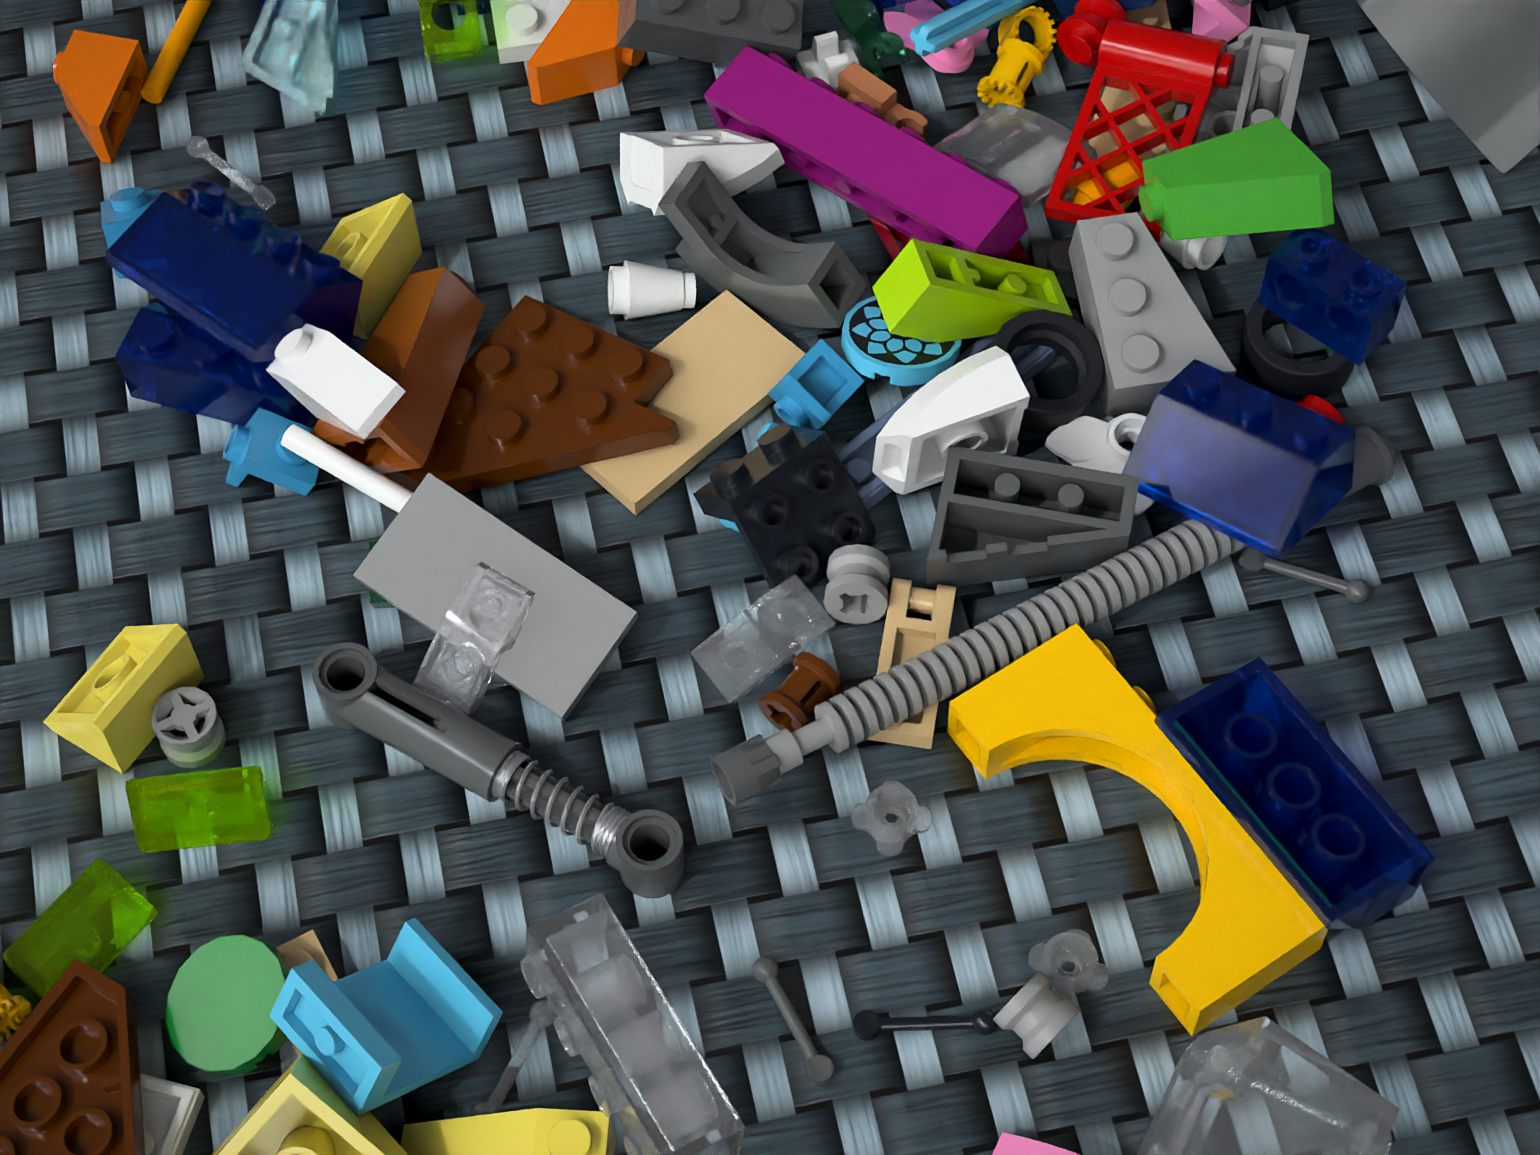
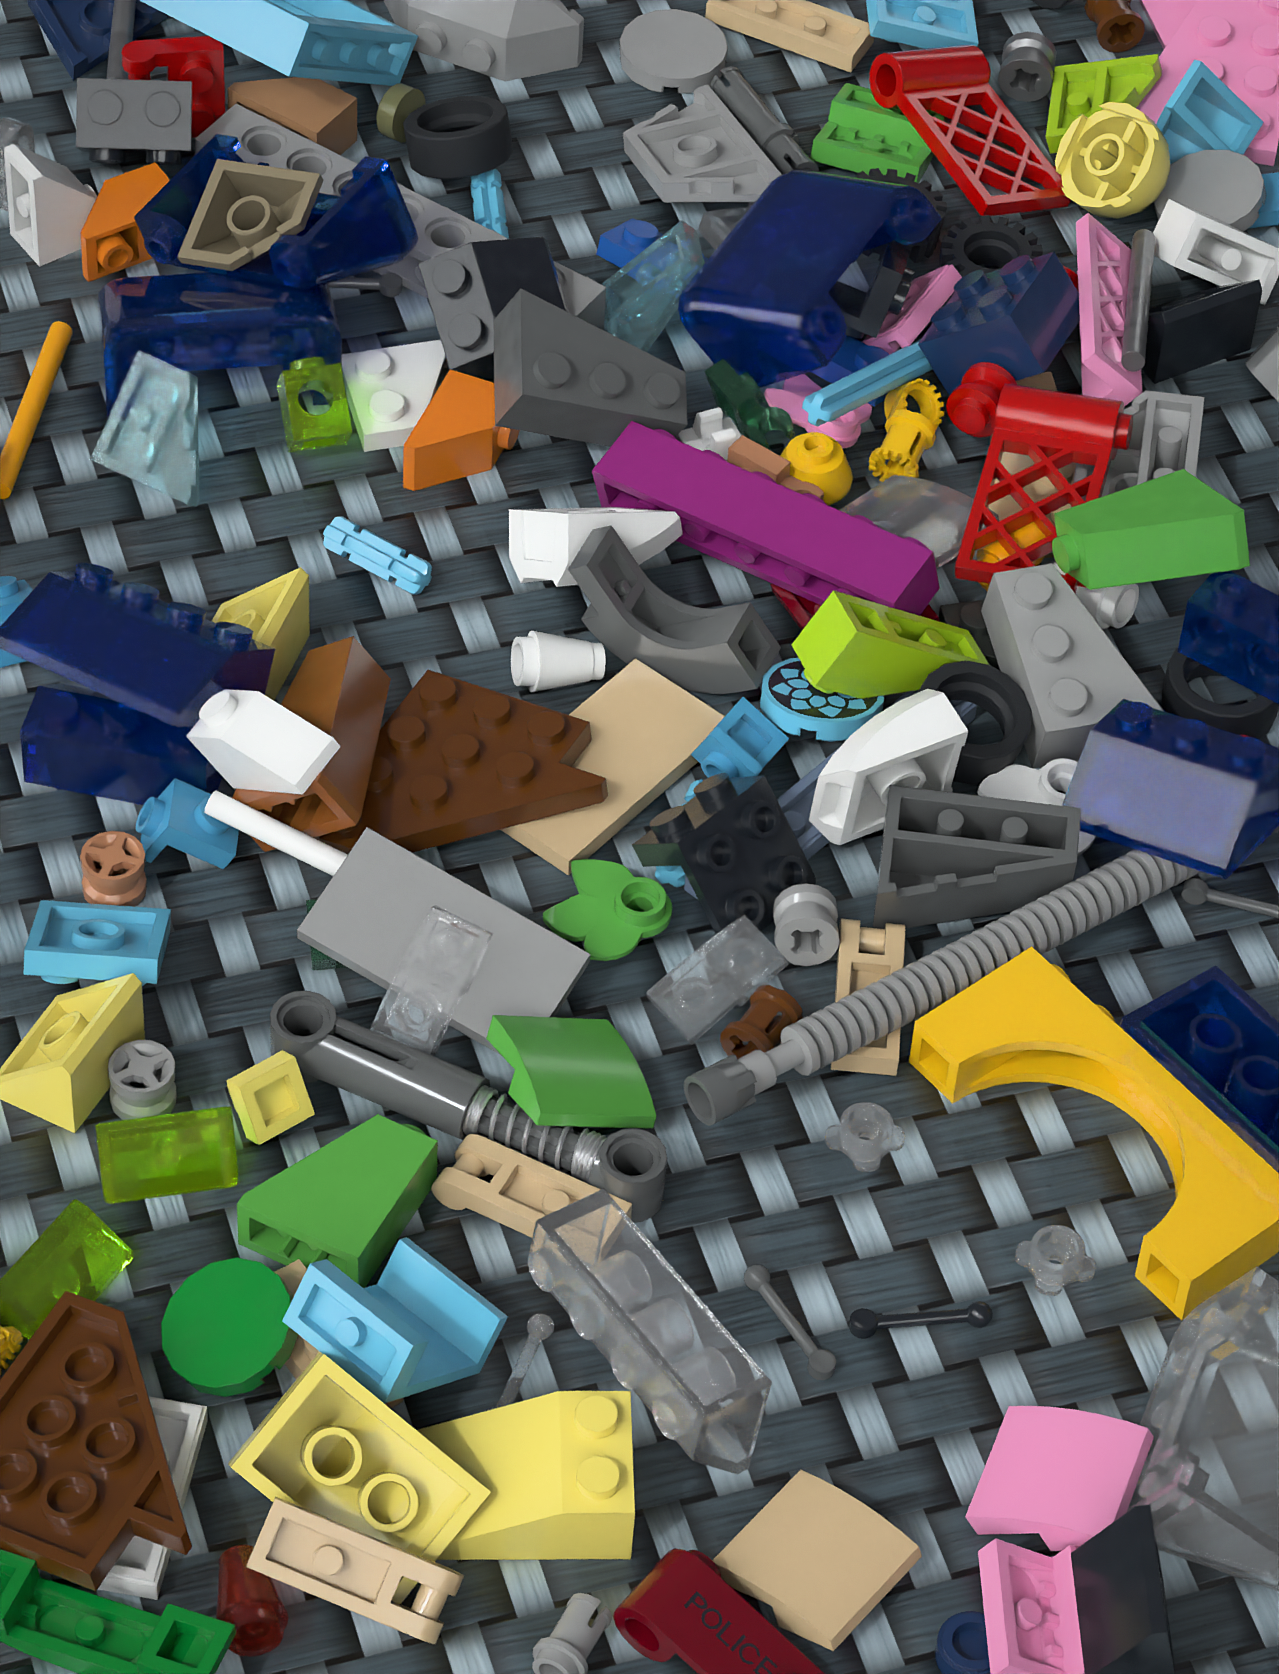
camera: 10 degrees left, 10 degrees down
clear hinge [186,136,276,210] -> none
light grey wheel [993,970,1081,1059] -> none
none -> medium azure plate [24,900,171,986]
none -> nougat wheel [80,831,147,907]
none -> light yellow tile [226,1050,315,1145]
none -> bright green slope [237,1114,438,1288]
none -> medium azure axle [323,516,432,595]
none -> tan plate [432,1134,632,1268]
none -> bright green slope [486,1015,657,1128]
none -> bright green plate [543,859,672,961]
none -> yellow cone [780,432,853,506]

